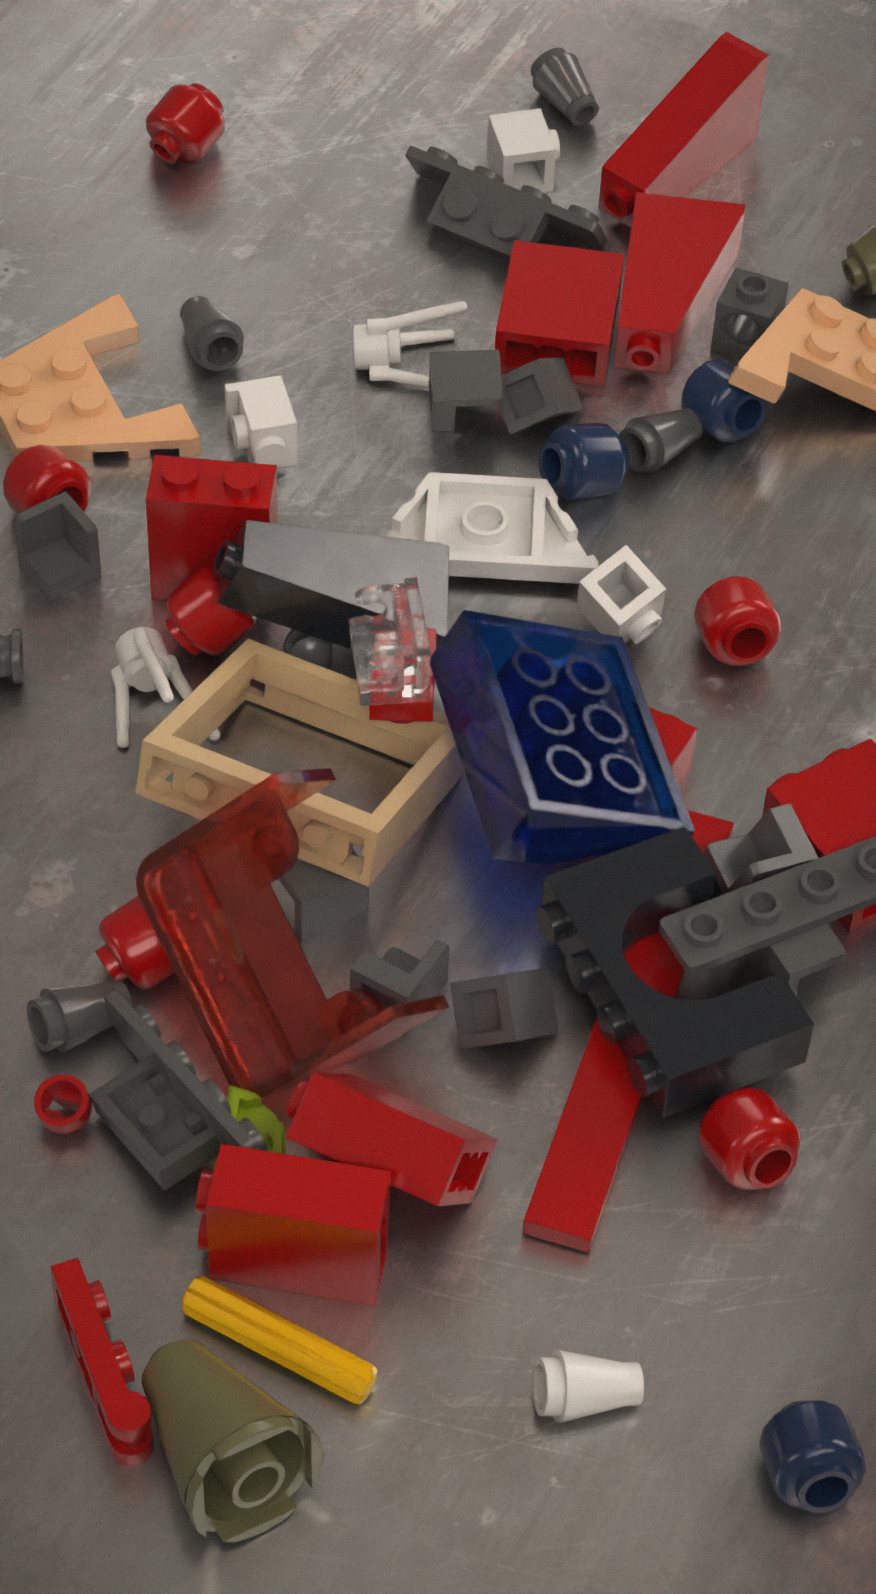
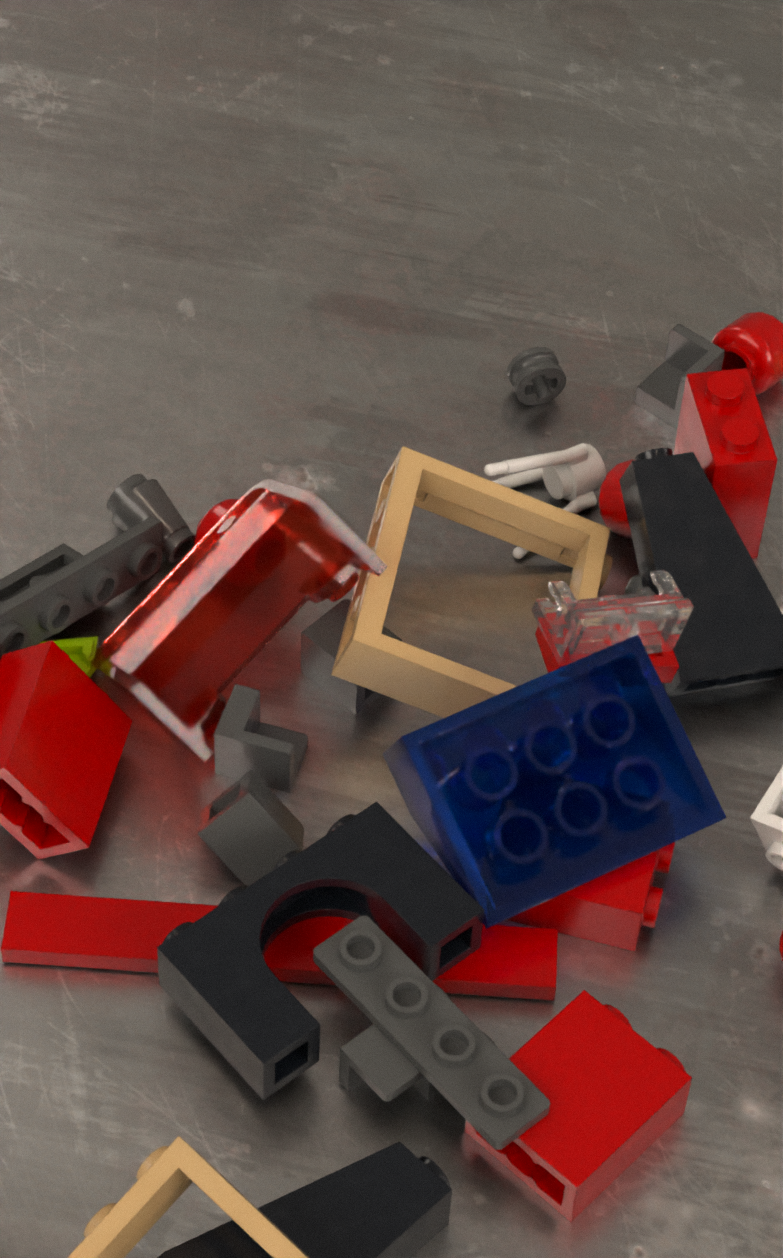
camera: 75 degrees right, 0 degrees up
red hinge [34,1074,92,1135] -> none
red head [698,1087,801,1191] -> none
dark grey panel [703,804,818,895] -> none

